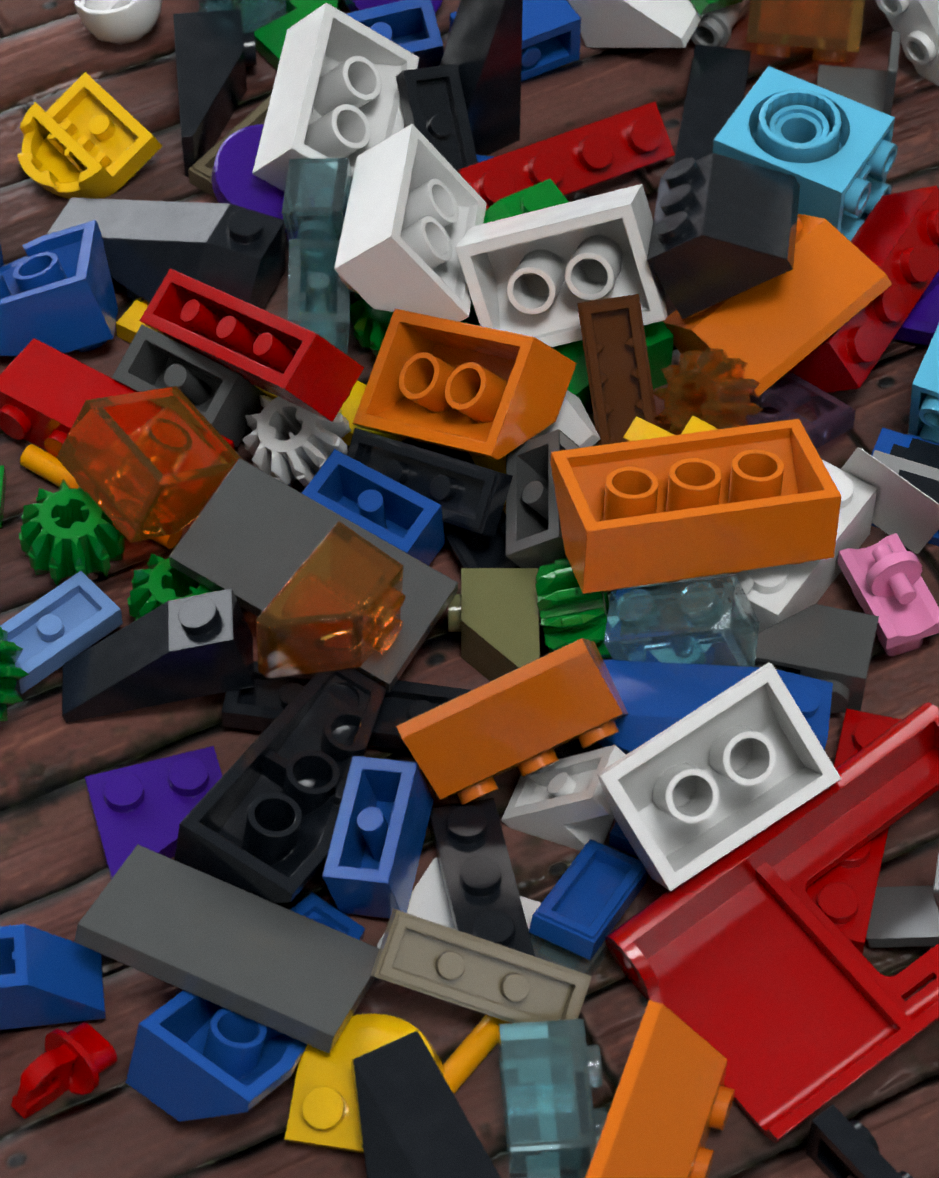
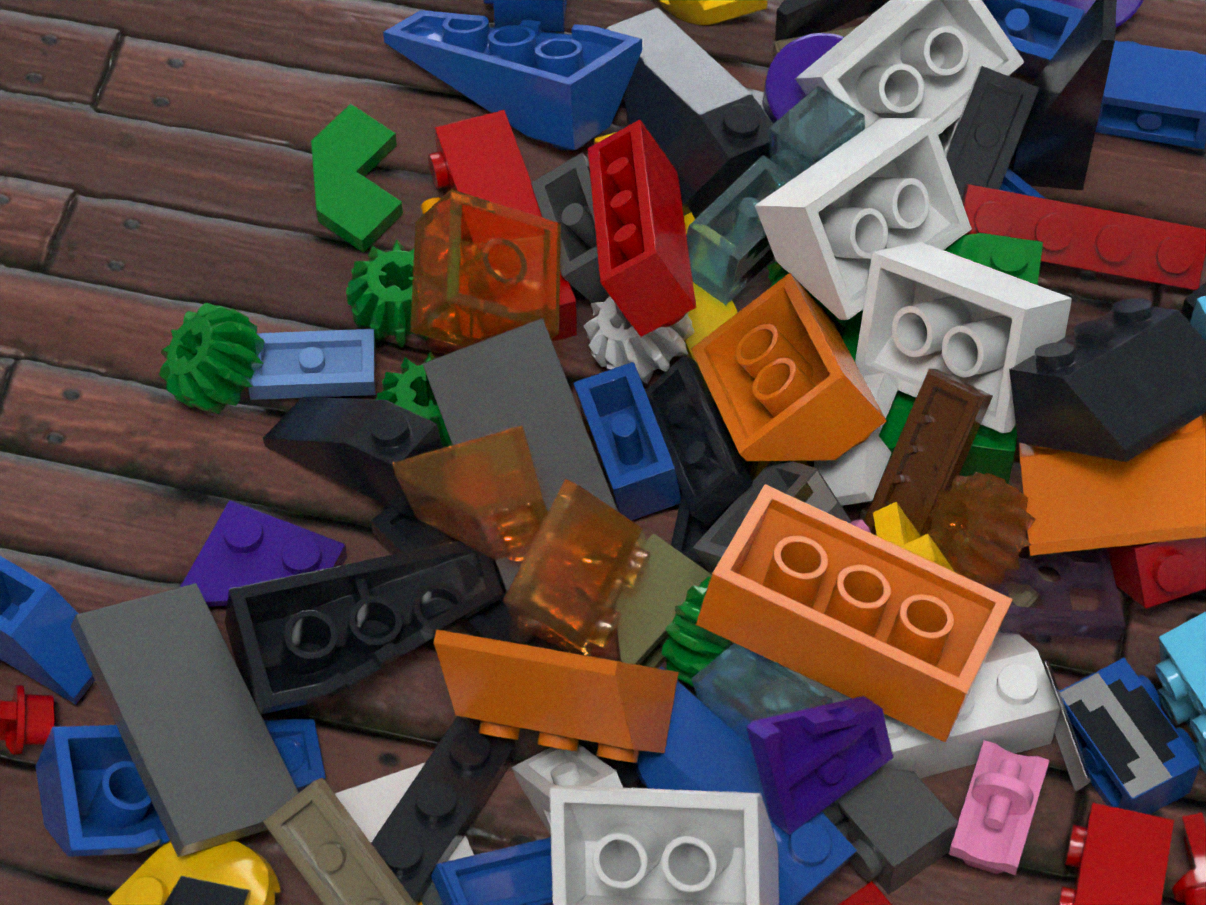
camera: 40 degrees right, 5 degrees up
blue brick [322,756,434,918] -> none
none -> clear orange slope [504,479,651,656]
none -> dark purple wing [746,696,894,835]

